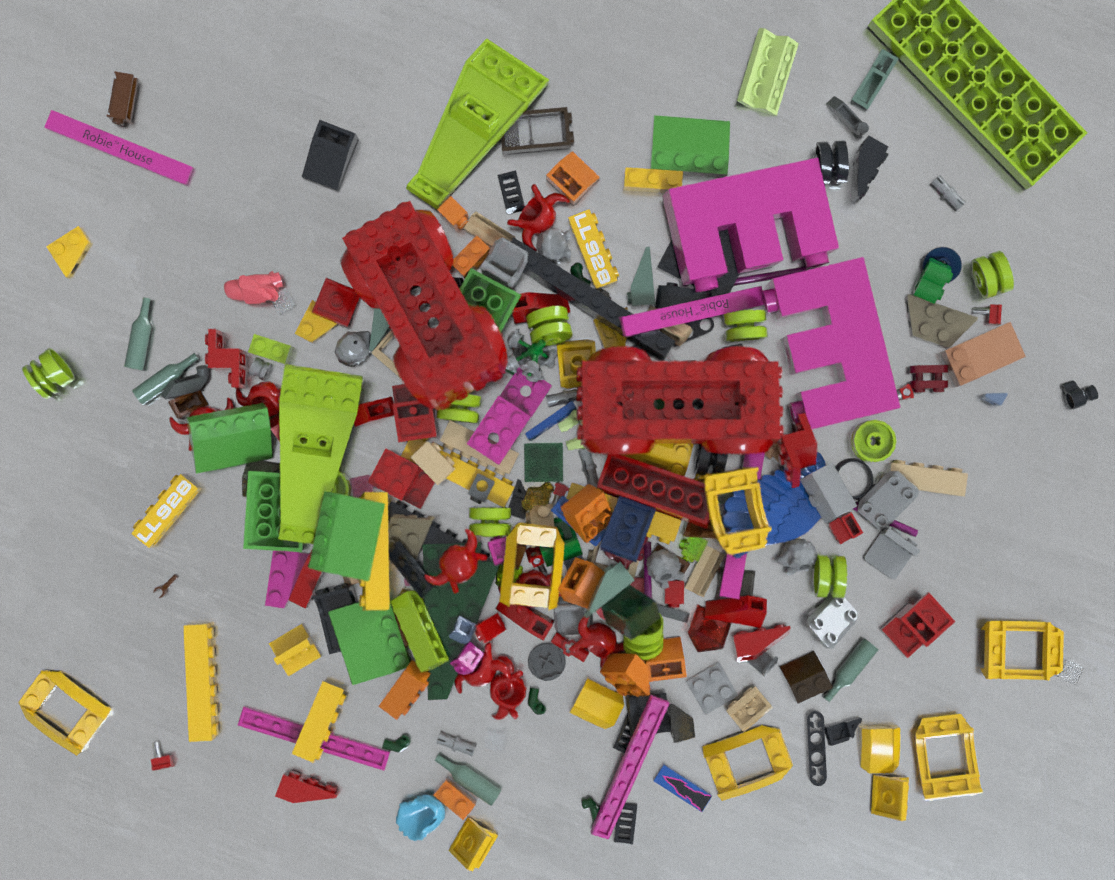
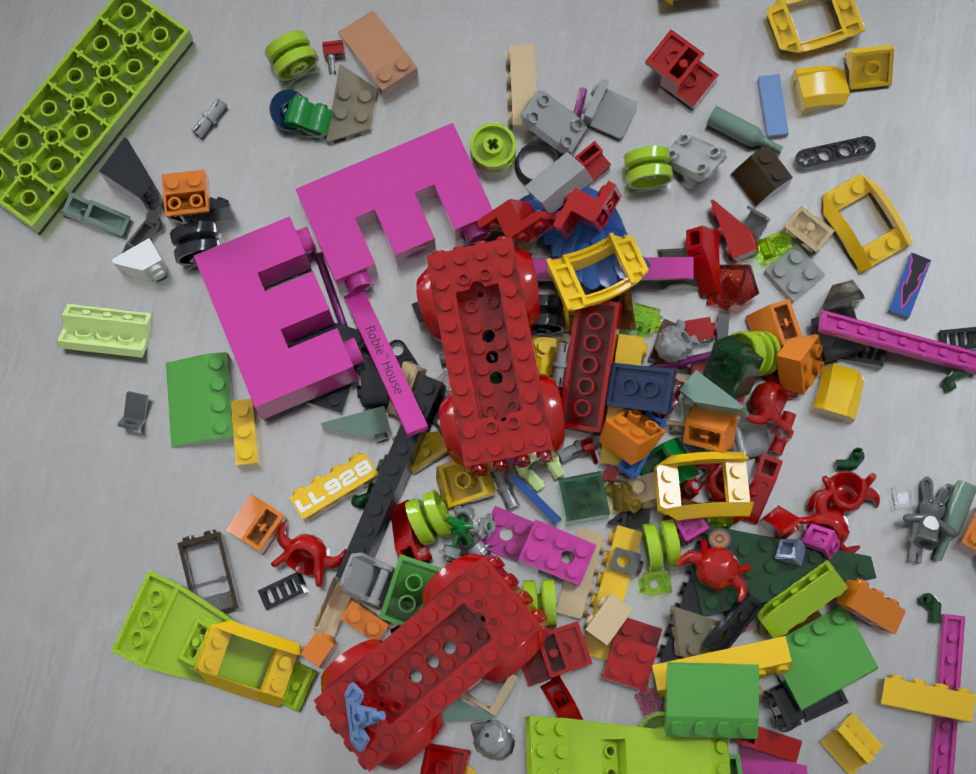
camera: 95 degrees left, 10 degrees down
dark grey tile [528,642,566,681] -> none
light grey animal [536,228,571,261] -> none
tan piece [684,545,725,598] -> none
lime wheel [723,310,768,342] -> none
light grey animal [776,538,817,575] -> none
black slope [825,717,862,746] -> none
red piece [896,384,914,400] -> none
dark red brick [909,365,948,393] -> none
sand blue slope [980,393,1008,406] -> none
none -> black slope [99,137,160,211]
none -> white slope [111,238,169,281]
none -> dark grey bracket [117,391,149,431]
none -> orange slope [161,169,210,217]
none -> yellow wedge [194,620,301,707]
none -> medium blue piece [344,683,386,752]
none -> light grey pin [552,342,570,387]
none -> red bracket [553,181,622,240]
none -> red hand [581,438,598,464]
none -> clear neon green brick [639,570,672,596]
none -> dark grey tile [708,528,731,549]
none -> clear neon green brick [756,229,793,261]
none -> medium blue tile [758,74,789,138]
none -> dark grey animal [903,477,956,550]

